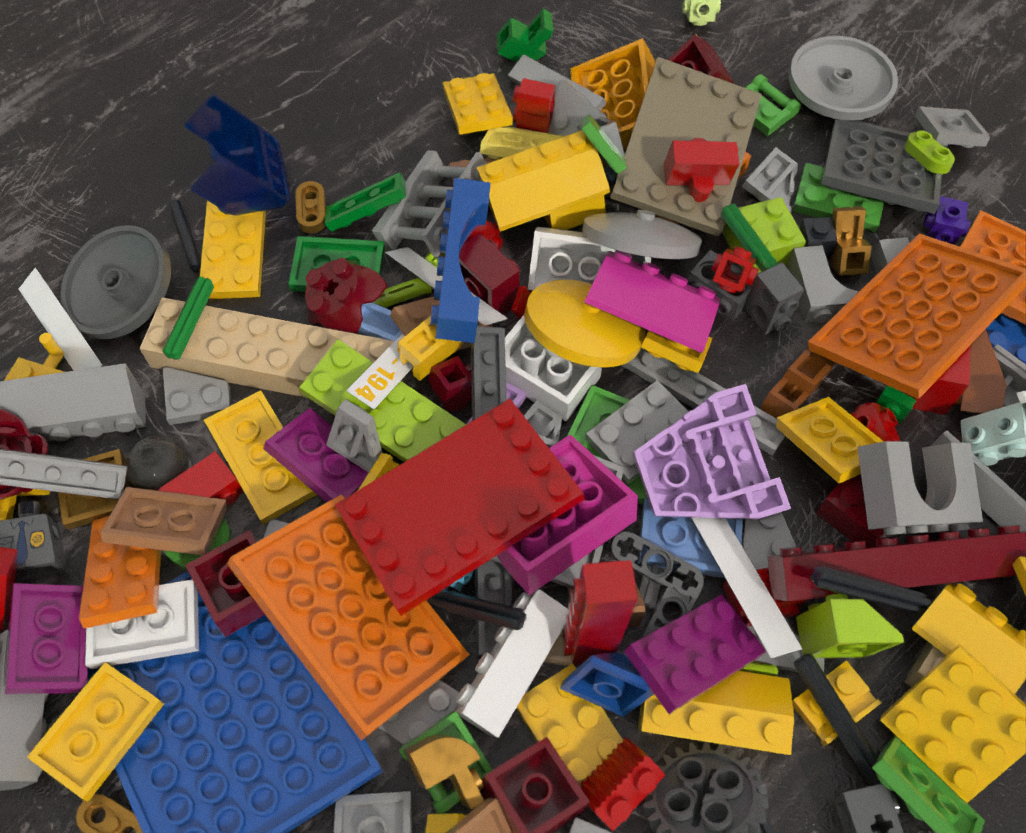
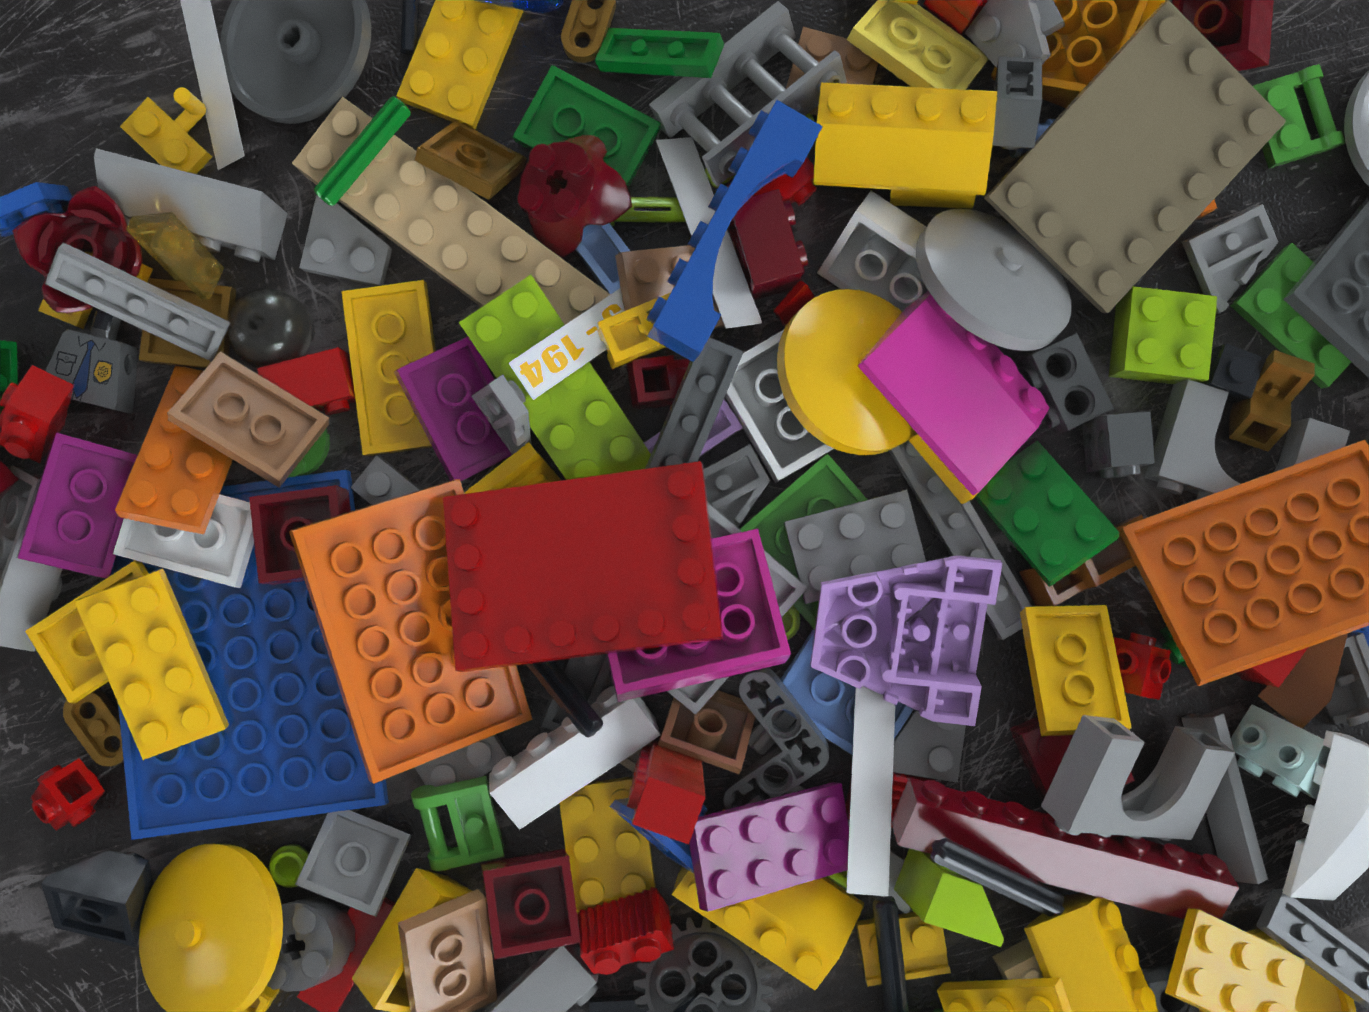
camera: 30 degrees right, 25 degrees up
pearl gold brick [403,734,484,809] -> none
bright green tile [581,114,627,174] -> none
red piece [664,138,740,202] -> none
red brick [712,246,759,293] -> none
green axle [721,203,778,272] -> none
none -> yellow plate [74,568,229,760]
none -> clear yellow bracket [126,212,224,300]
none -> pearl gold plate [414,120,527,200]
none -> green plate [974,440,1120,587]

